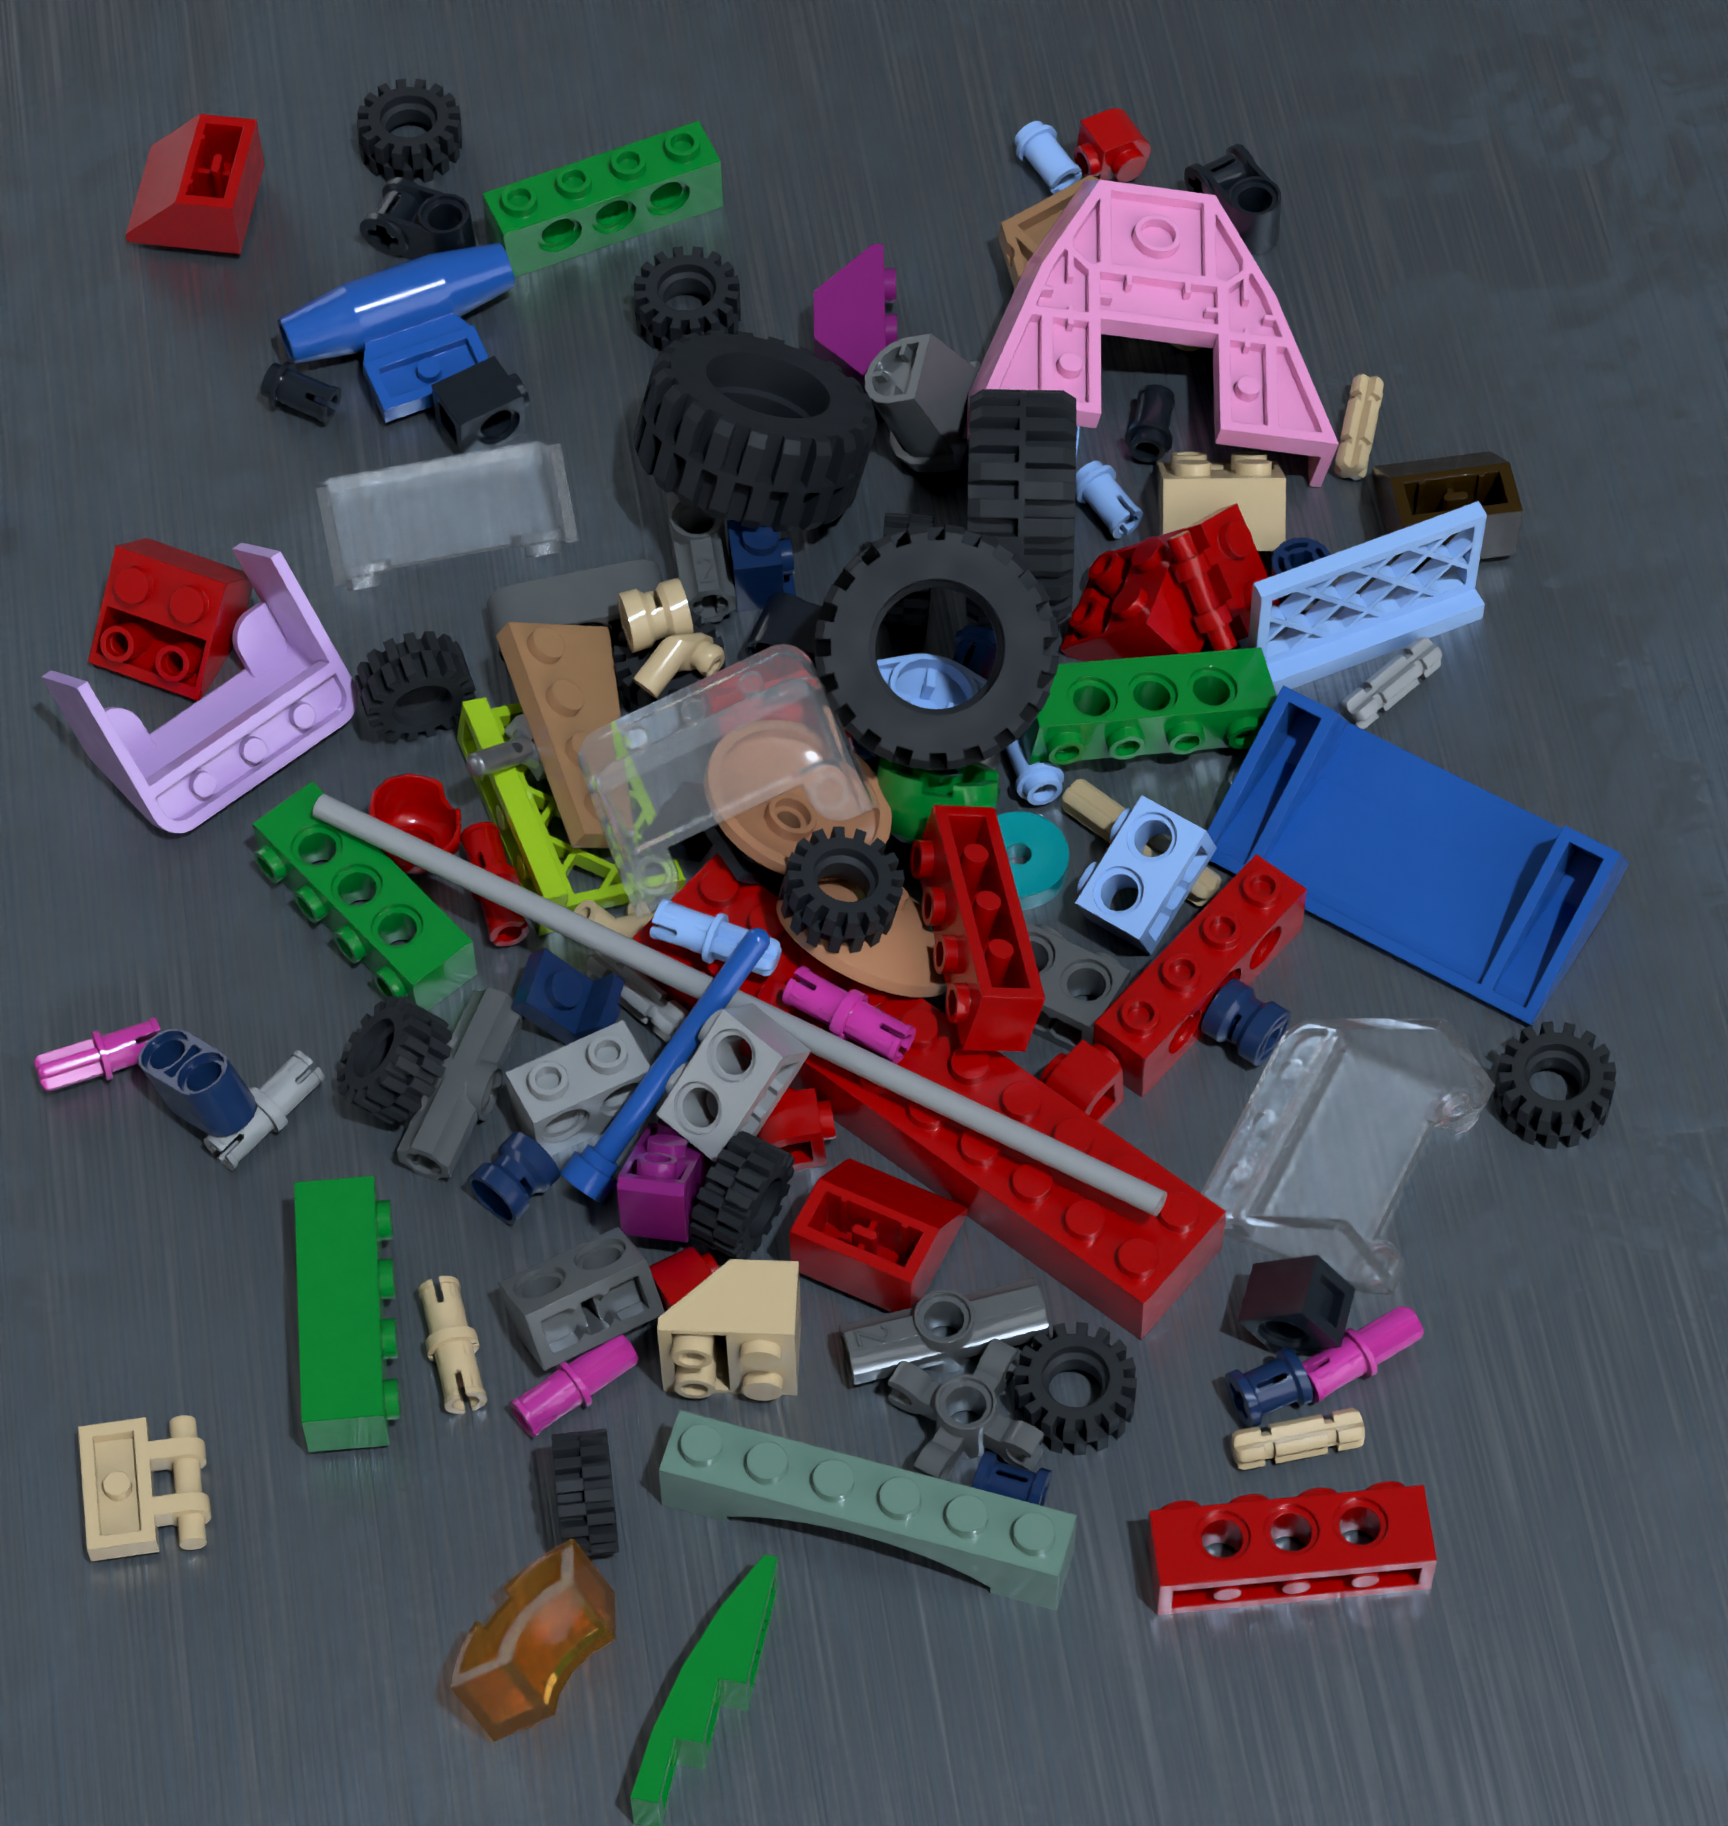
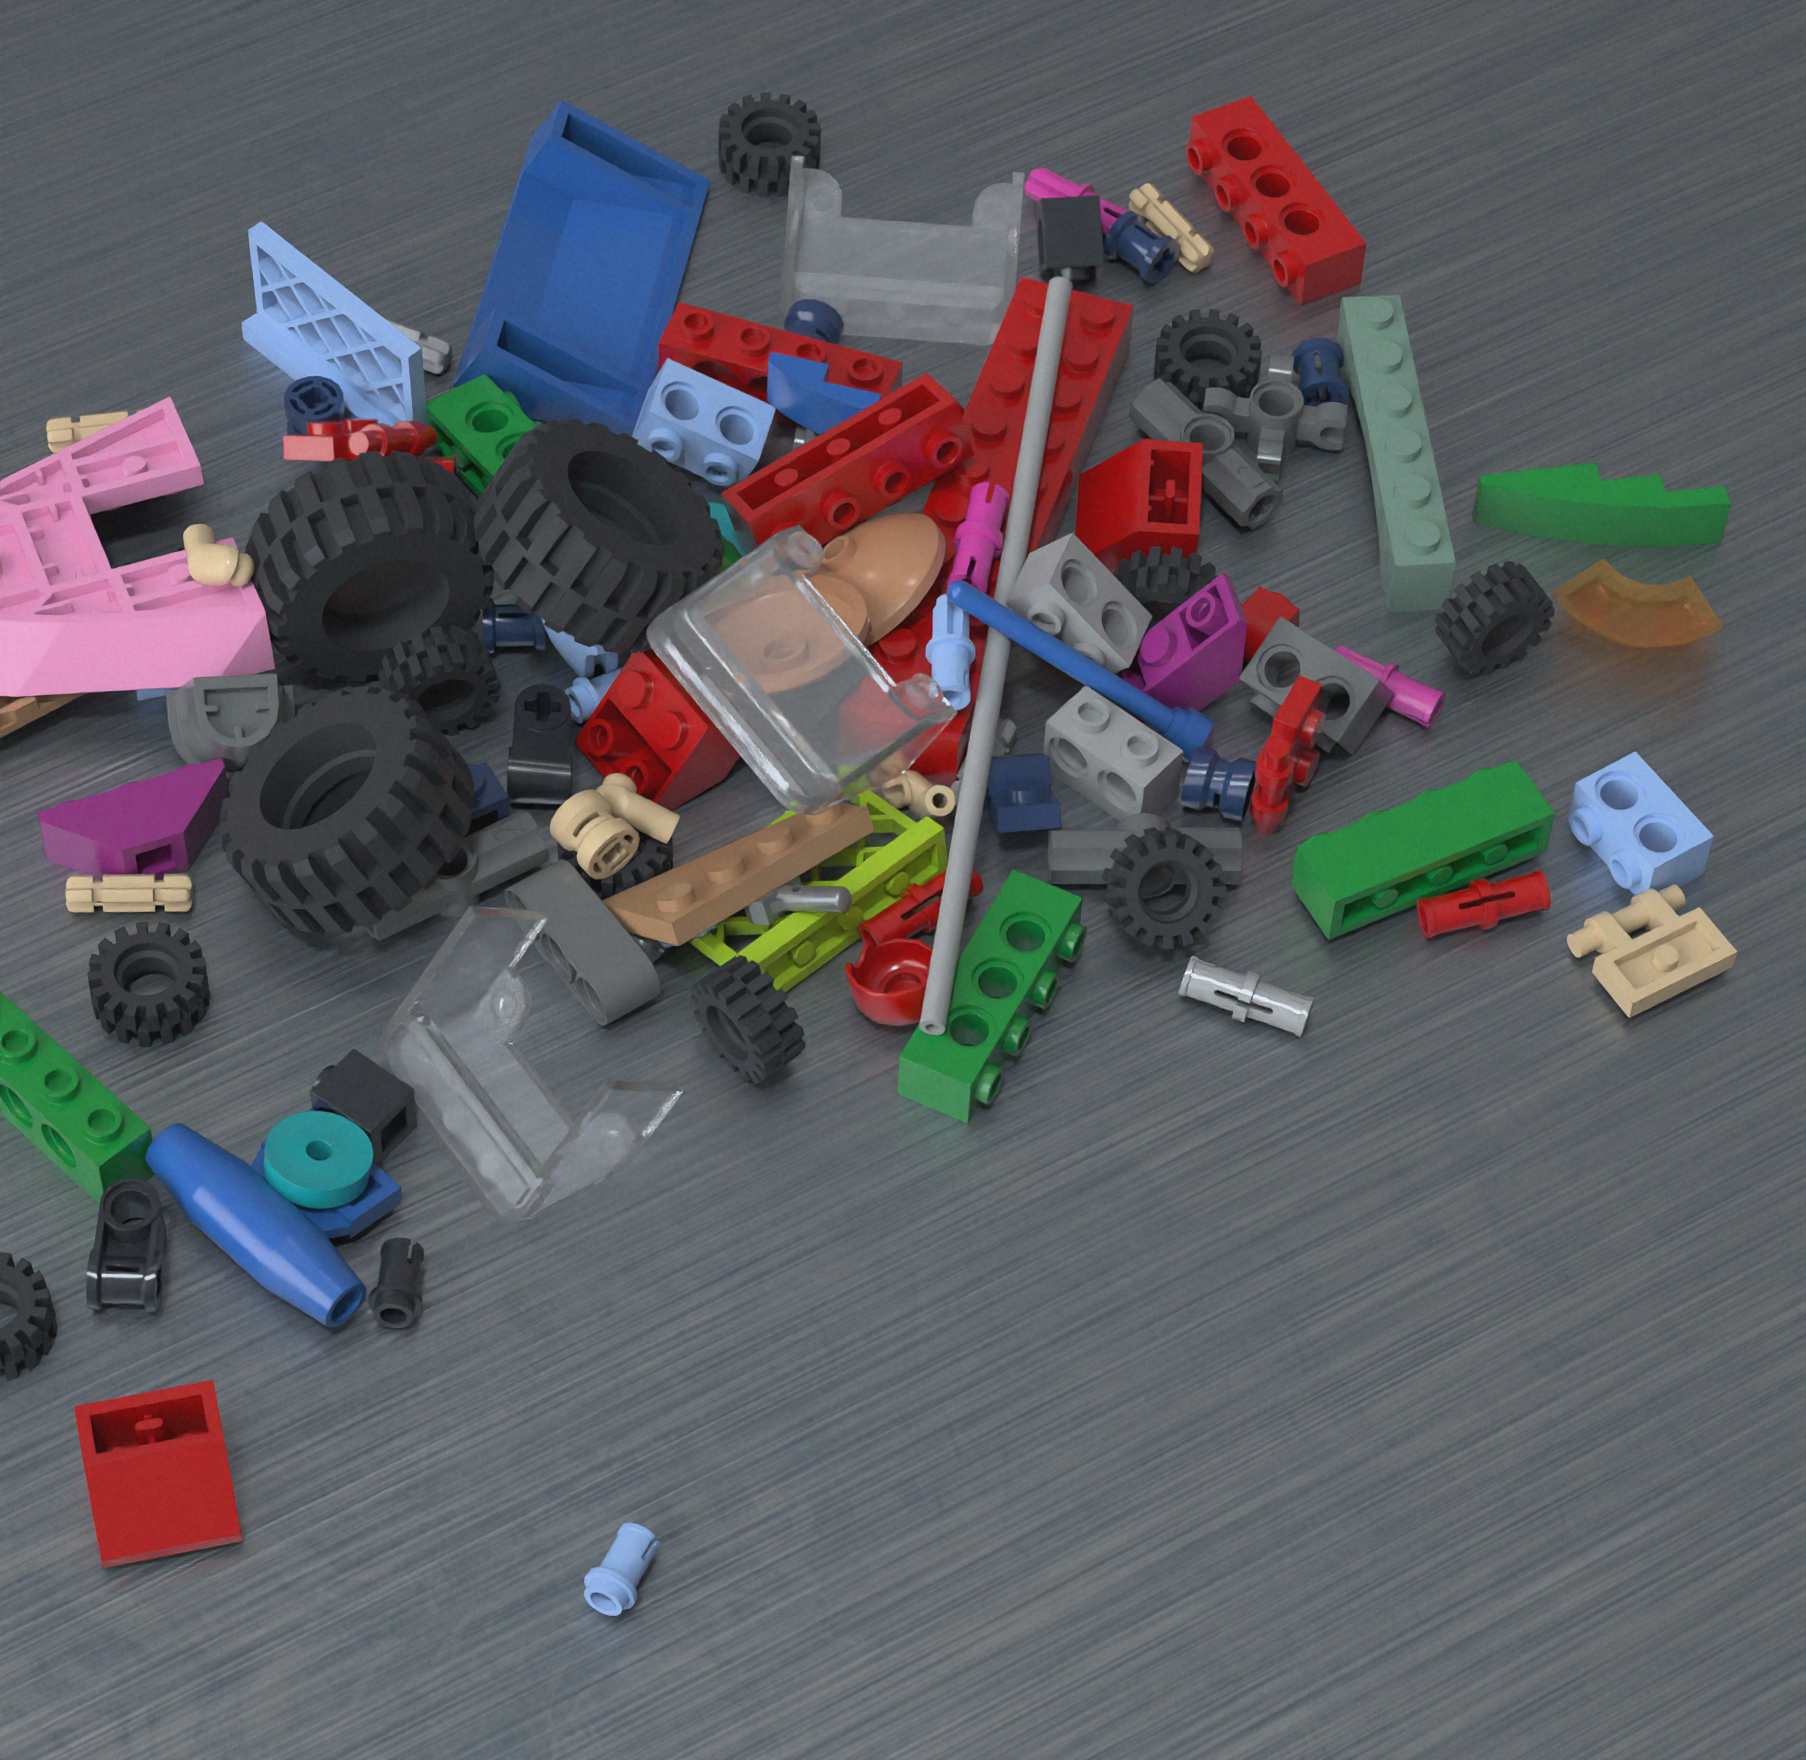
camera: 115 degrees left, 5 degrees down
dark pink axle [34,1017,161,1092] -> none
lavender windscreen [41,542,358,833] -> none
red slope [88,538,253,701] -> none
dark blue beam [138,1028,257,1137] -> none
tan pin [418,1276,487,1414] -> none
tan slope [657,1259,801,1401] -> none
black tyre [779,827,905,953] -> none
tan slope [1157,451,1286,551] -> none
dark brown slope [1371,451,1523,567] -> none
none -> tan axle [65,874,193,913]
none -> tan arm [183,524,254,587]
none -> teal piece [263,1111,373,1209]
none -> blue slope [767,352,881,435]
none -> red plate [1250,675,1326,835]
none -> red pin [1416,870,1551,939]
none -> light blue brick [1567,751,1714,895]

